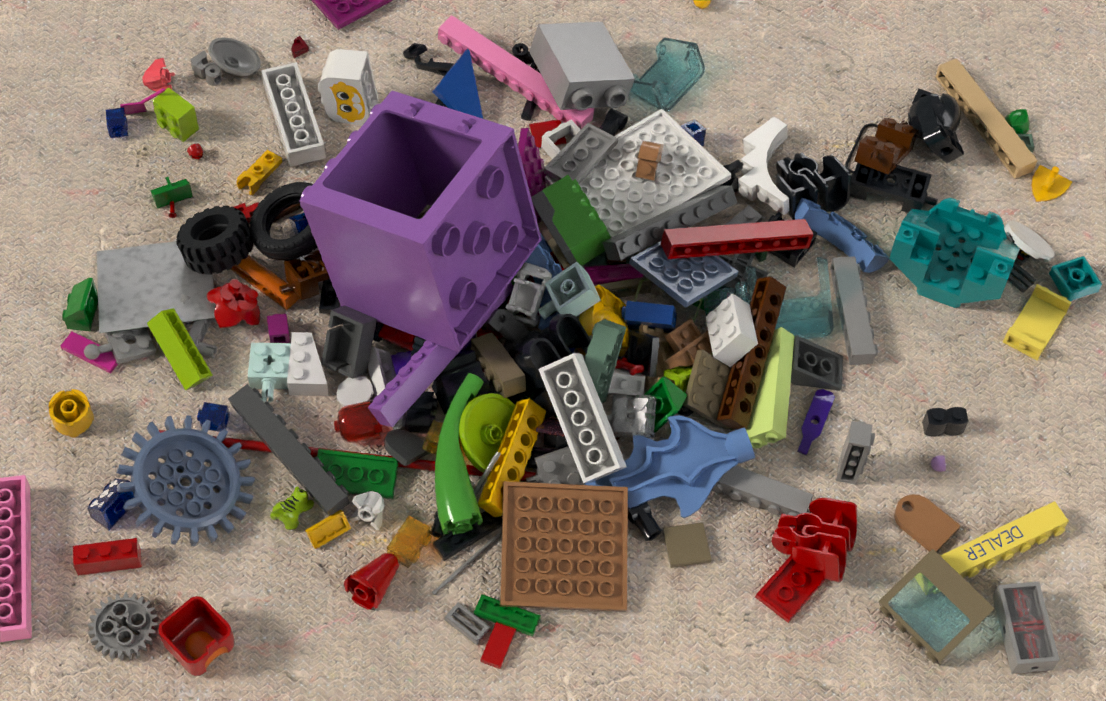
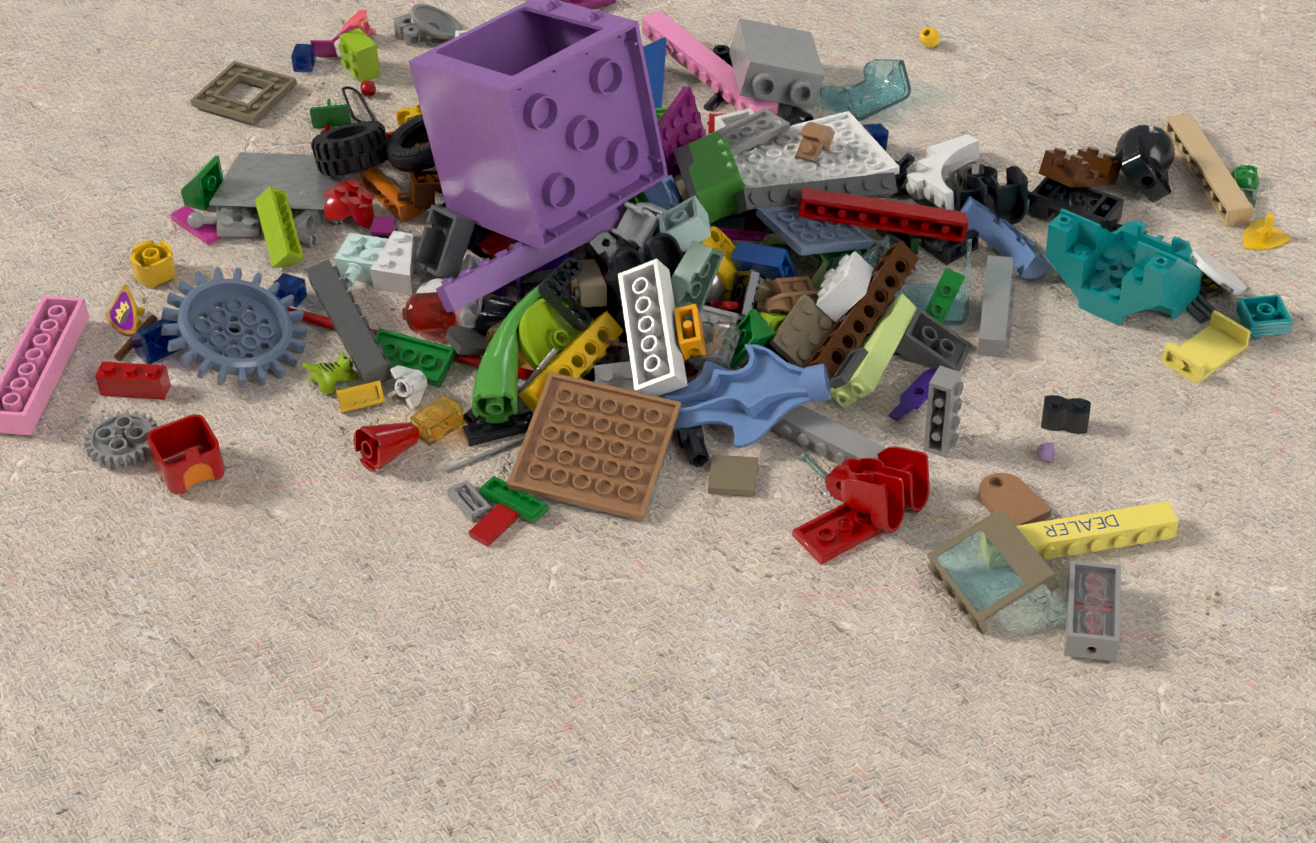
camera: 20 degrees right, 15 degrees down
none -> shield [105,284,145,335]
none -> reddish brown bar [114,315,158,361]
none -> dark tan plate [191,61,297,124]
none -> black piece [342,86,375,122]
none -> black beam [538,257,592,331]
none -> light orange brick [674,304,707,360]
none -> sand green hinge [800,453,827,484]
none -> dark grey tile [829,347,868,389]
none -> green plate [925,268,965,324]

